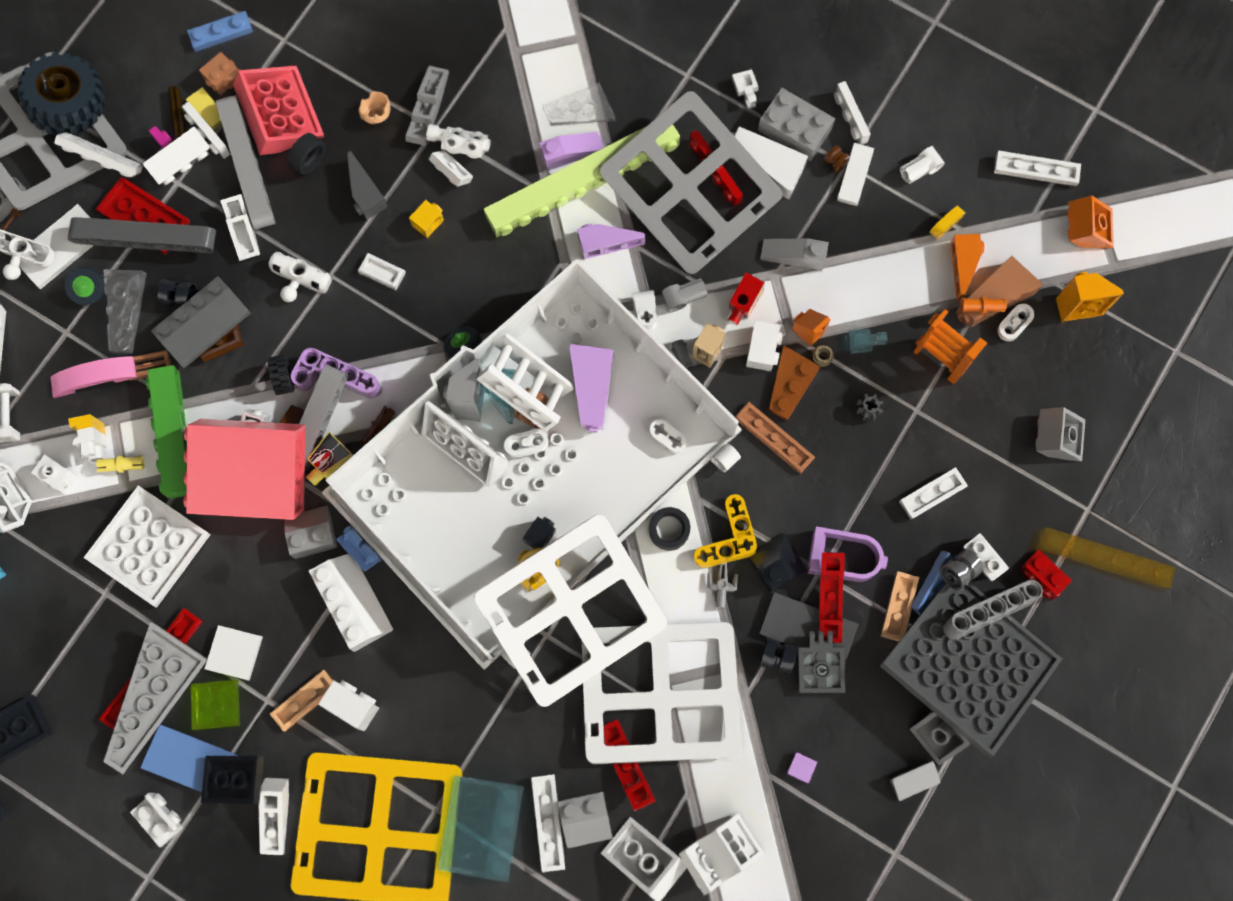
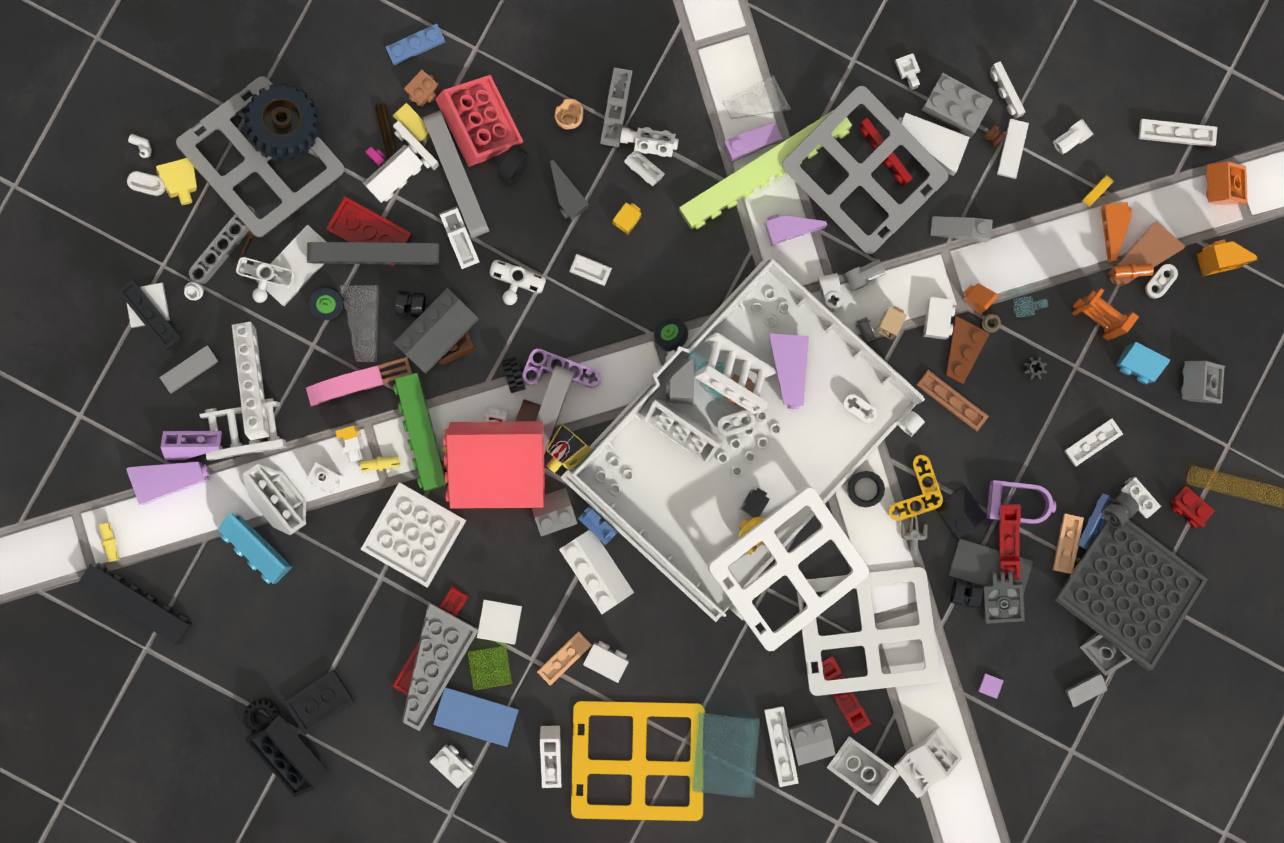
camera: 10 degrees left, 10 degrees up
white plate [55,132,143,177] -> none
black plate [201,756,264,804] -> none
reddish brown axle [362,405,396,444] -> none
red torso [727,272,765,325] -> none
light grey beam [943,580,1043,640] -> none
none -> medium azure slope [1116,342,1170,384]

